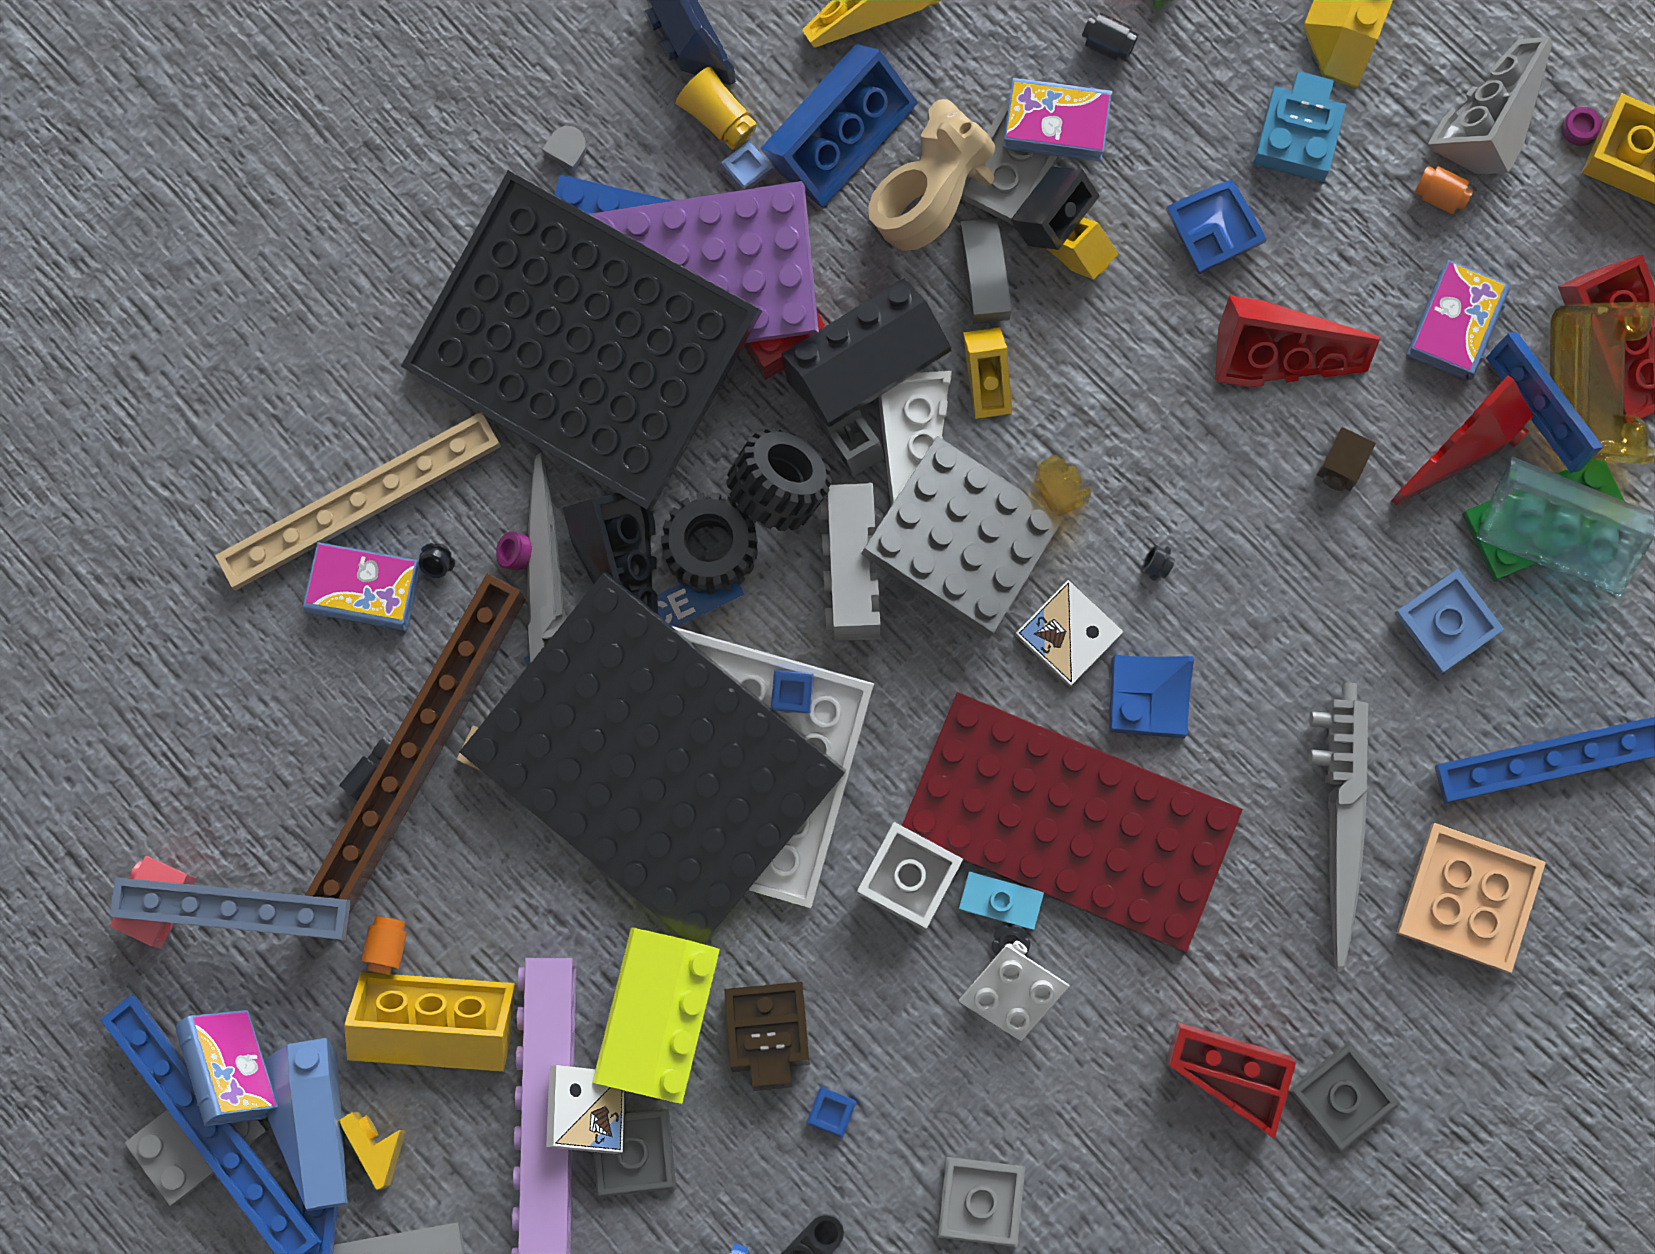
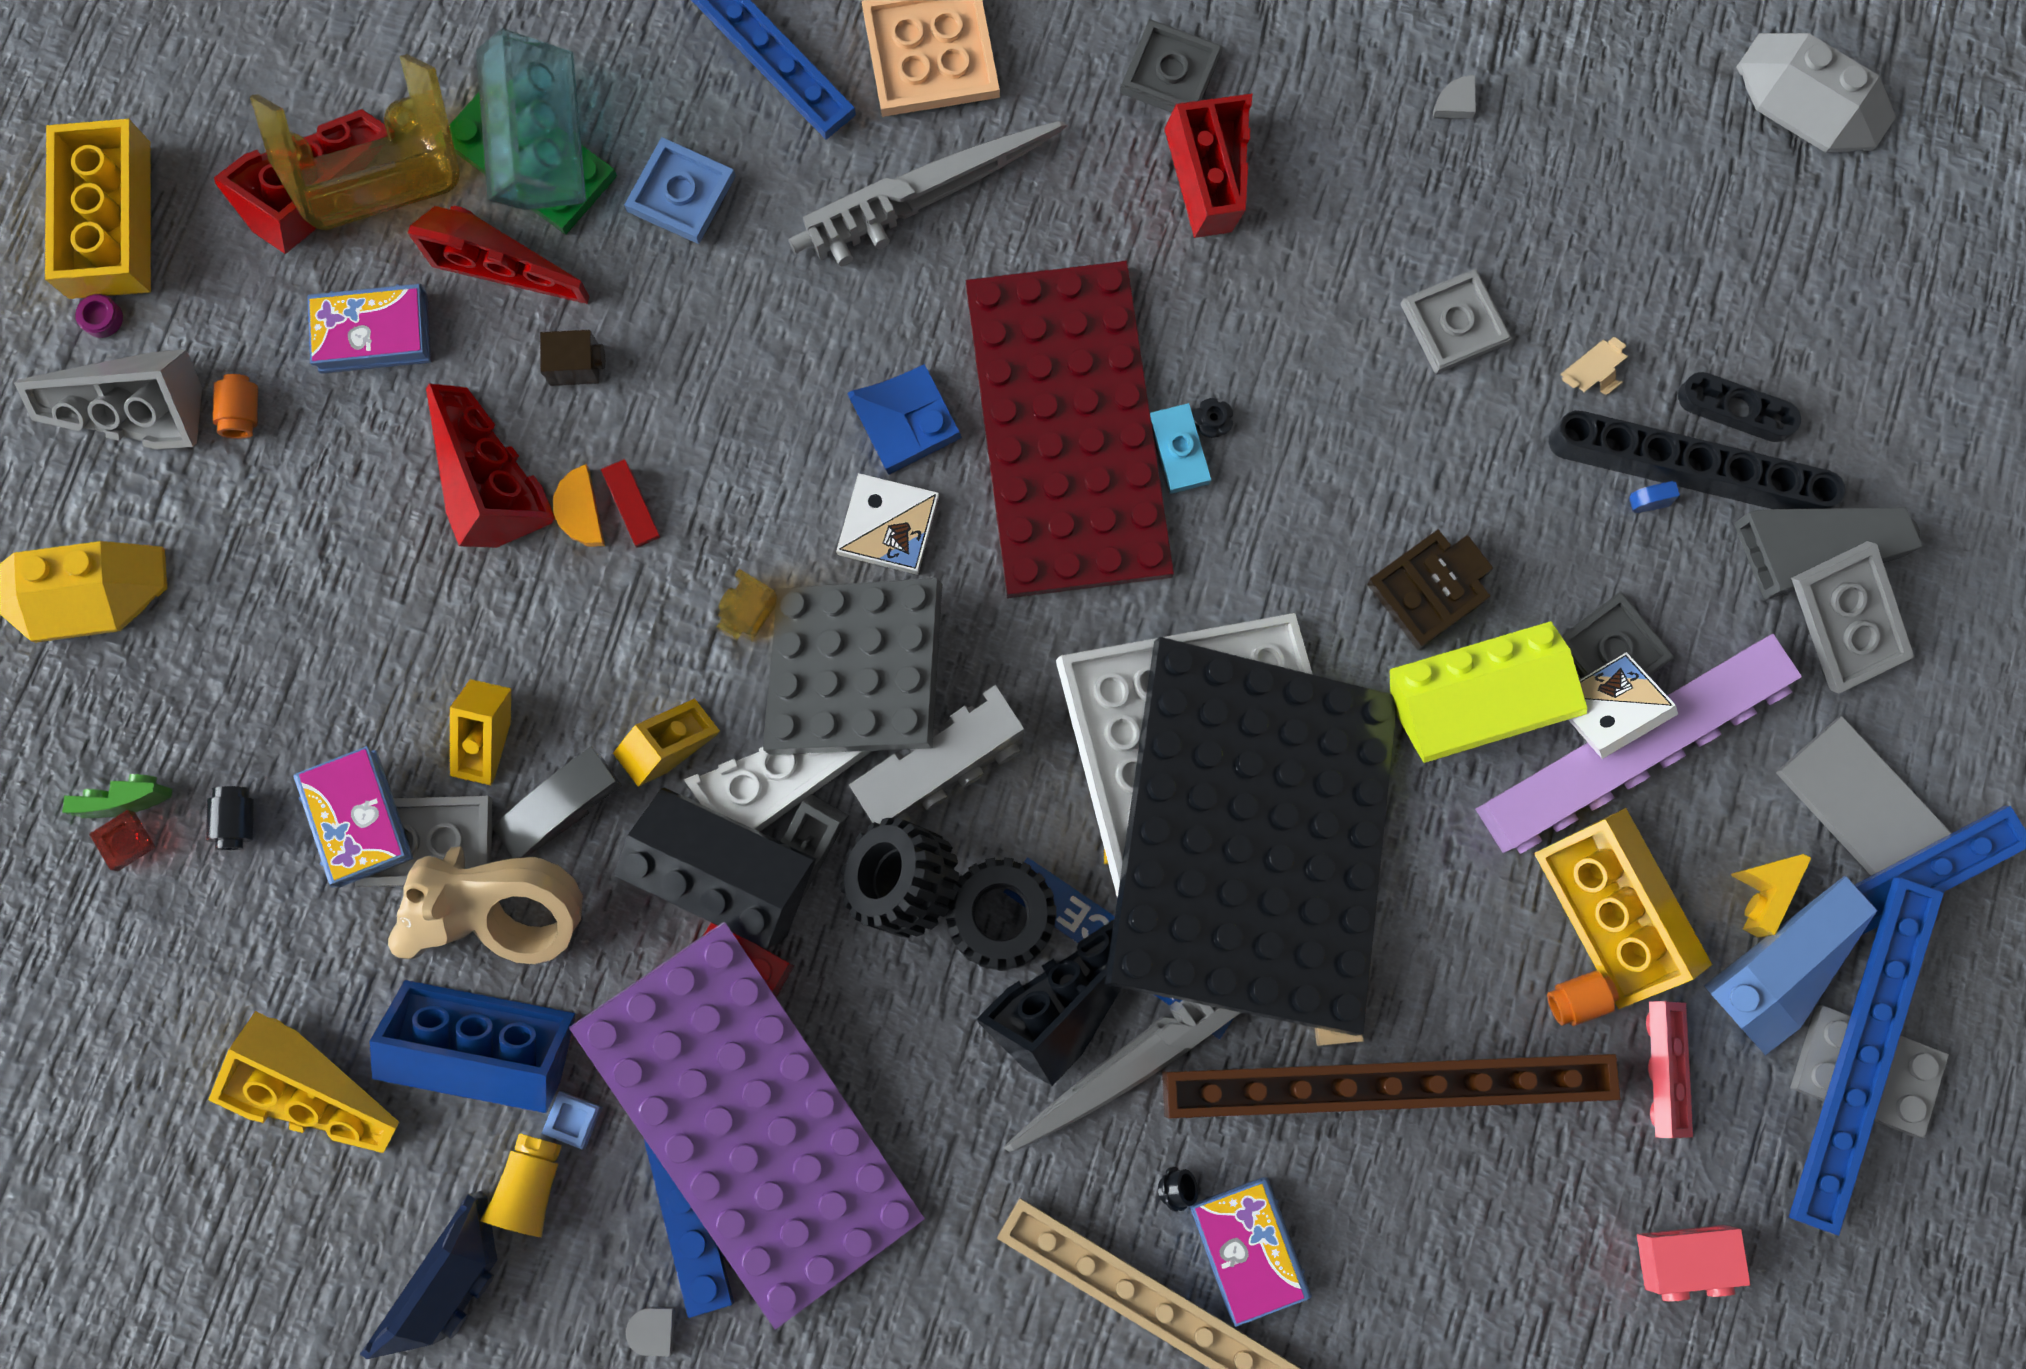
camera: 125 degrees left, 0 degrees up
sand blue plate [109,877,351,940] -> none
piece [175,1010,278,1126] -> none
black bar [339,737,391,801] -> none
black plate [401,170,762,511] -> none
magenta tile [496,531,532,571] -> none
blue tile [771,670,814,714] -> none
blue tile [806,1086,857,1138] -> none
white brick [857,822,963,931] -> none
white hinge [959,941,1069,1041] -> none
black brick [1010,167,1100,250] -> none
black plate [1142,545,1175,581] -> none
blue plate [1166,179,1267,275] -> none
dark azure piece [1253,71,1346,182] -> none
blue plate [1486,332,1603,473] -> none
none -> light orange tile [553,464,605,547]
none -> red piece [601,459,660,548]
none -> coral plate [1646,1001,1693,1138]

